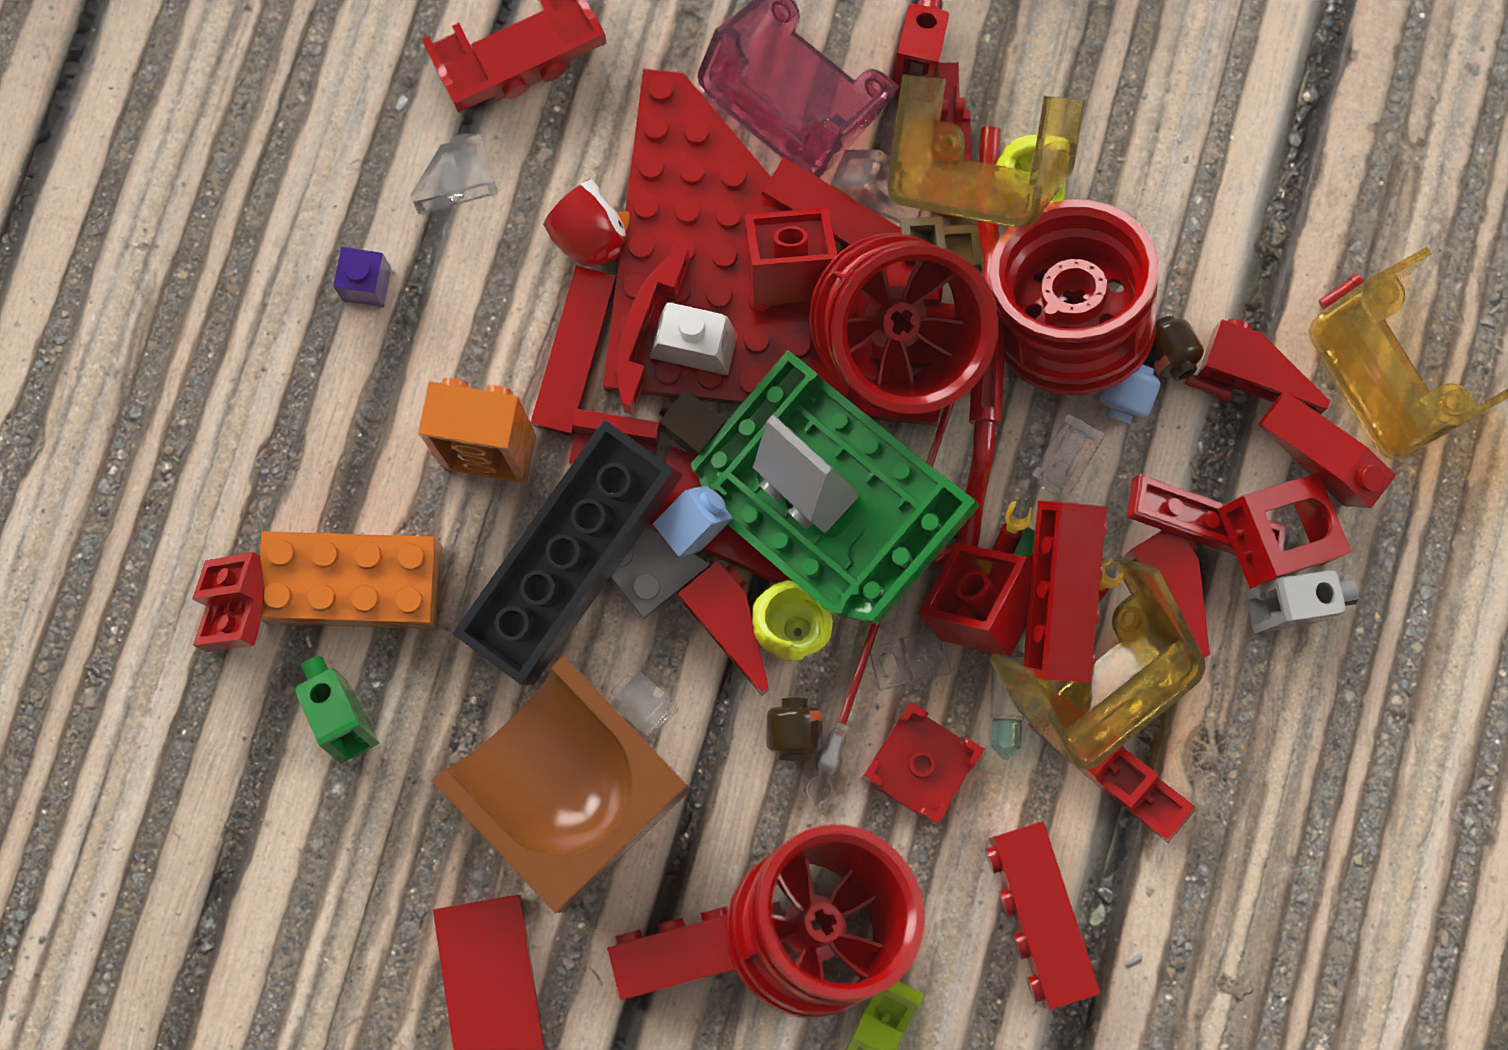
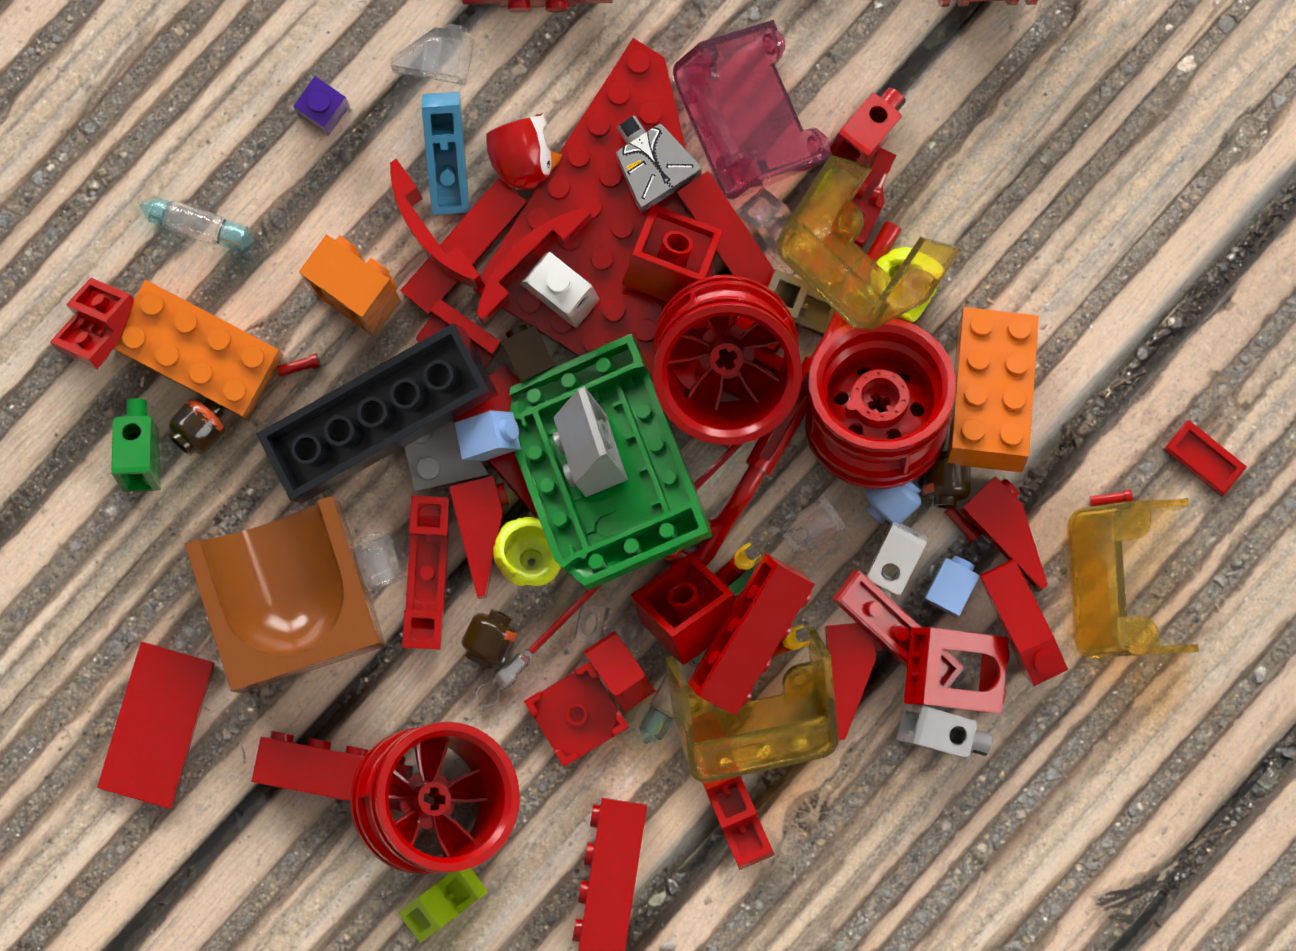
camera: 25 degrees right, 5 degrees up
none -> piece [140,197,255,251]
none -> dark brown head [169,399,225,456]
none -> red piece [277,353,321,377]
none -> red slope [390,159,485,290]
none -> red slope [402,495,450,650]
none -> dark azure slope [421,91,470,215]
none -> red slope [583,630,656,712]
none -> light grey torso [616,116,702,214]
none -> white torso [866,522,927,598]
none -> light blue brick [923,556,980,618]
none -> orange brick [947,307,1039,473]
none -> red tile [1163,419,1247,497]

